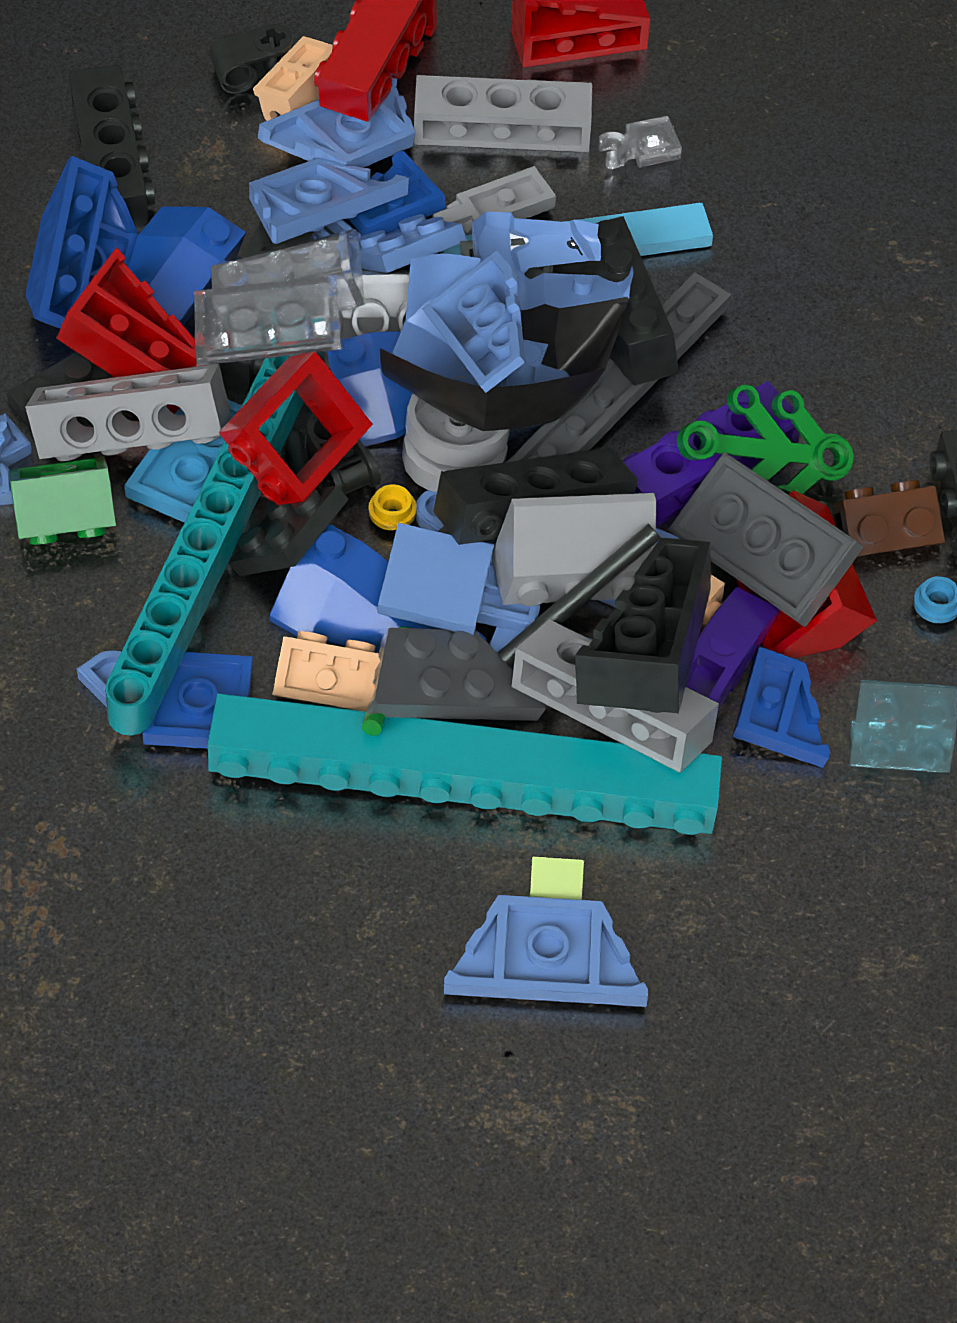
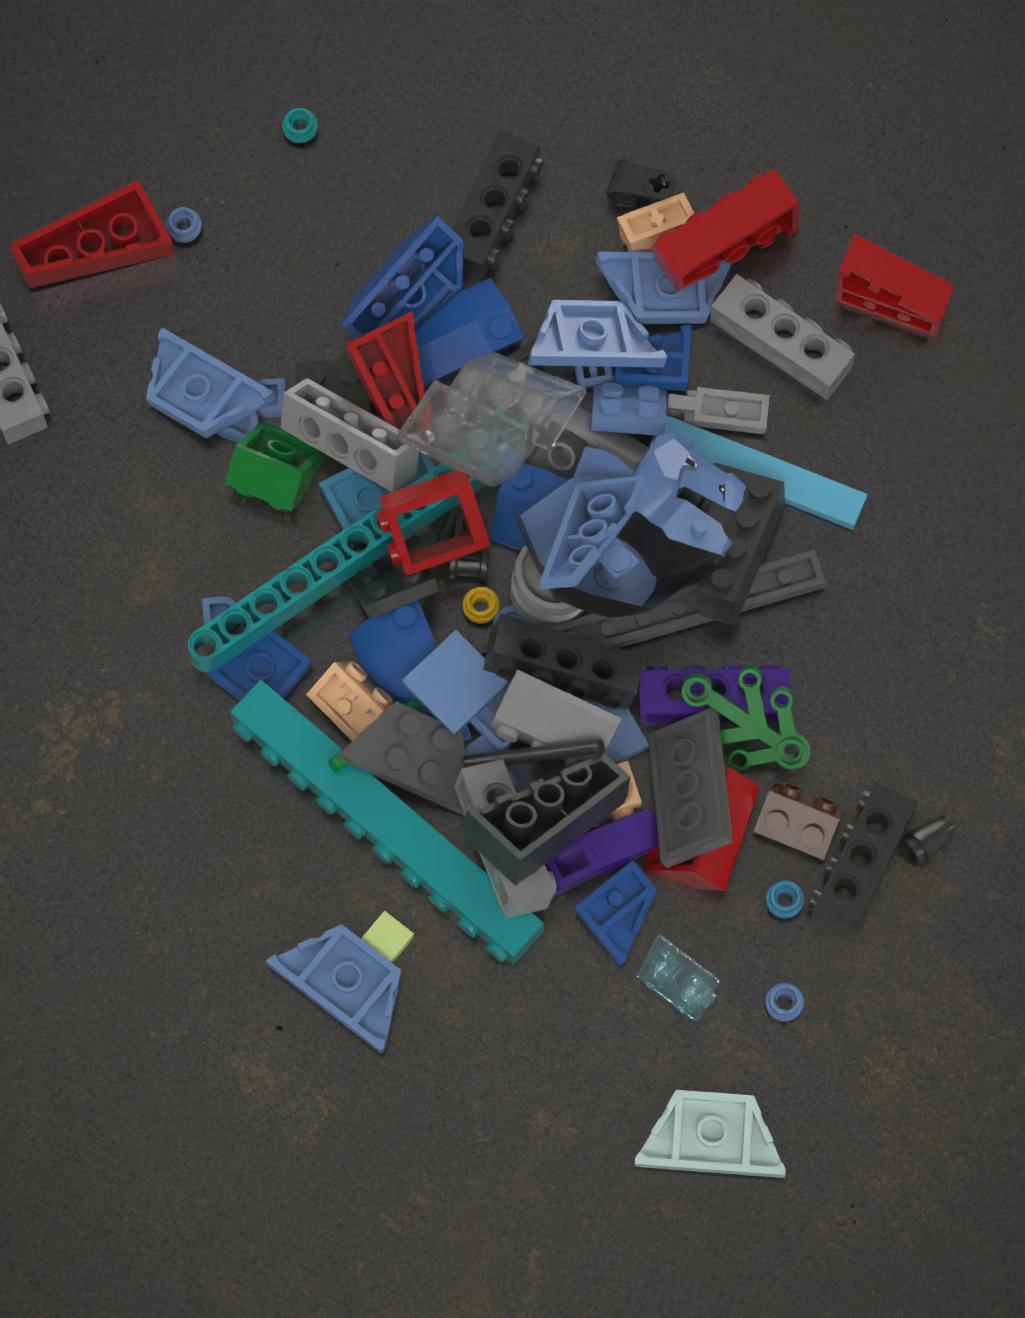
camera: 40 degrees right, 15 degrees up
clear plate [598,116,682,169] -> none

